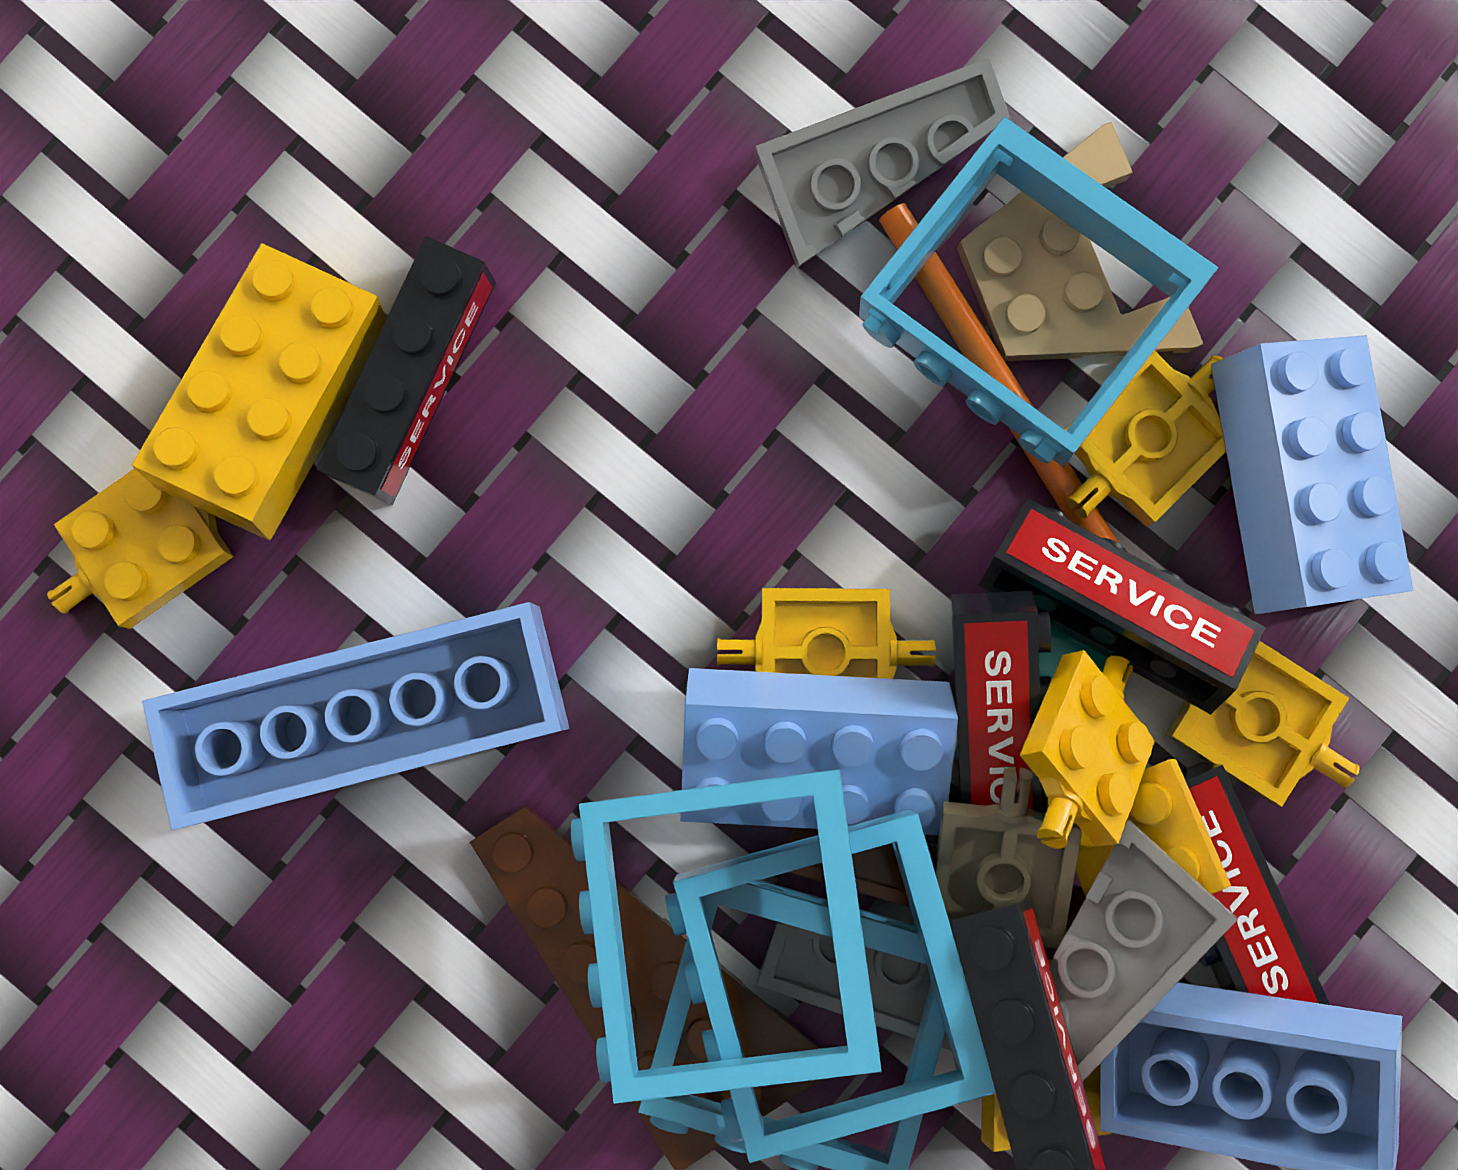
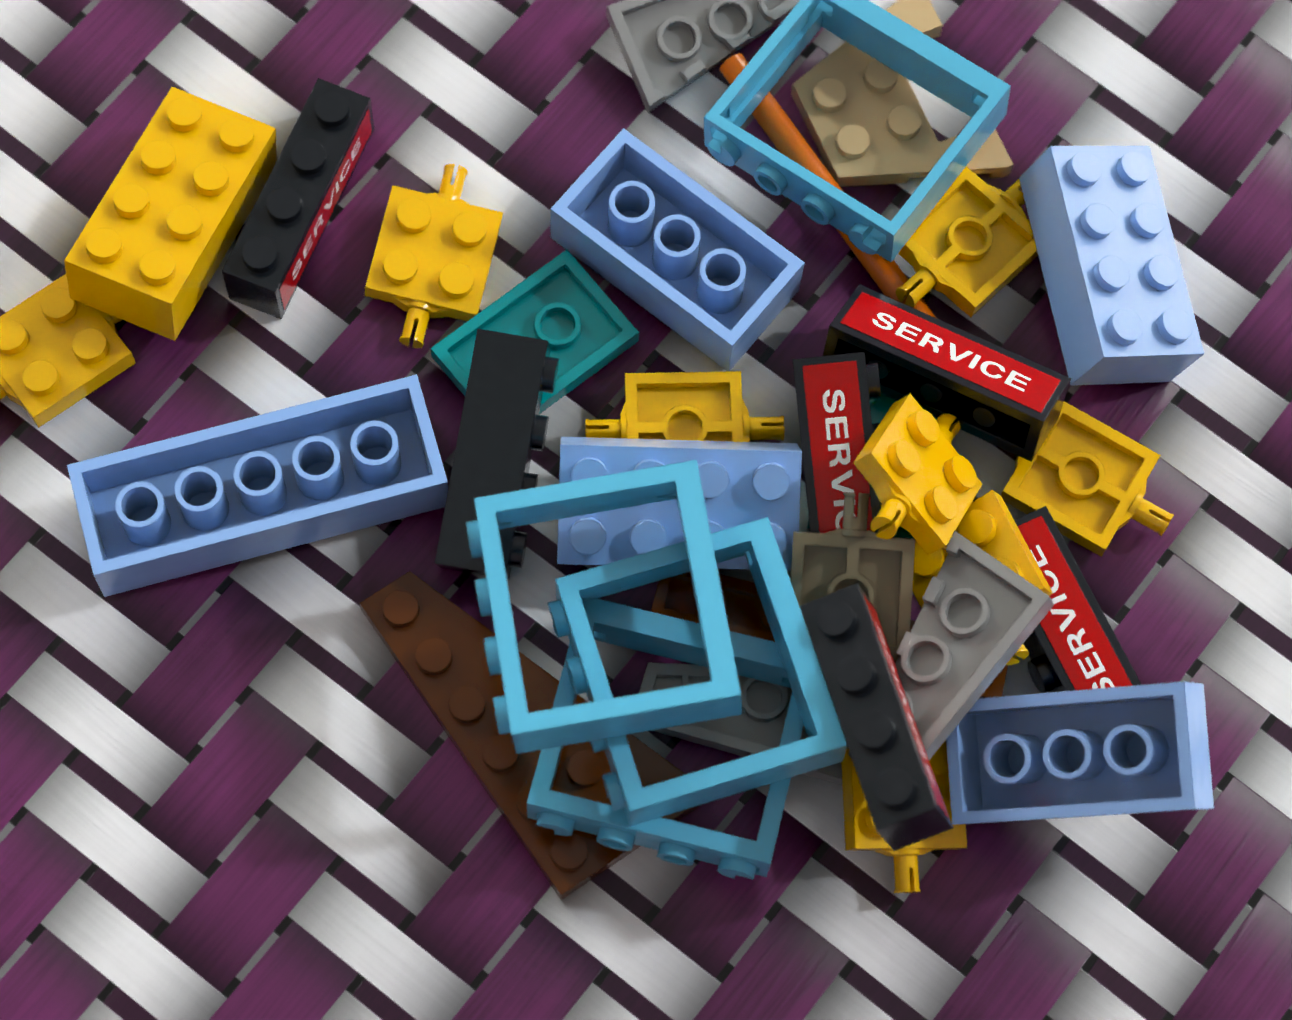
camera: 10 degrees left, 15 degrees down
none -> yellow plate [364,164,503,348]
none -> teal plate [430,249,639,414]
none -> black brick [435,329,559,579]
none -> light blue brick [550,128,805,371]

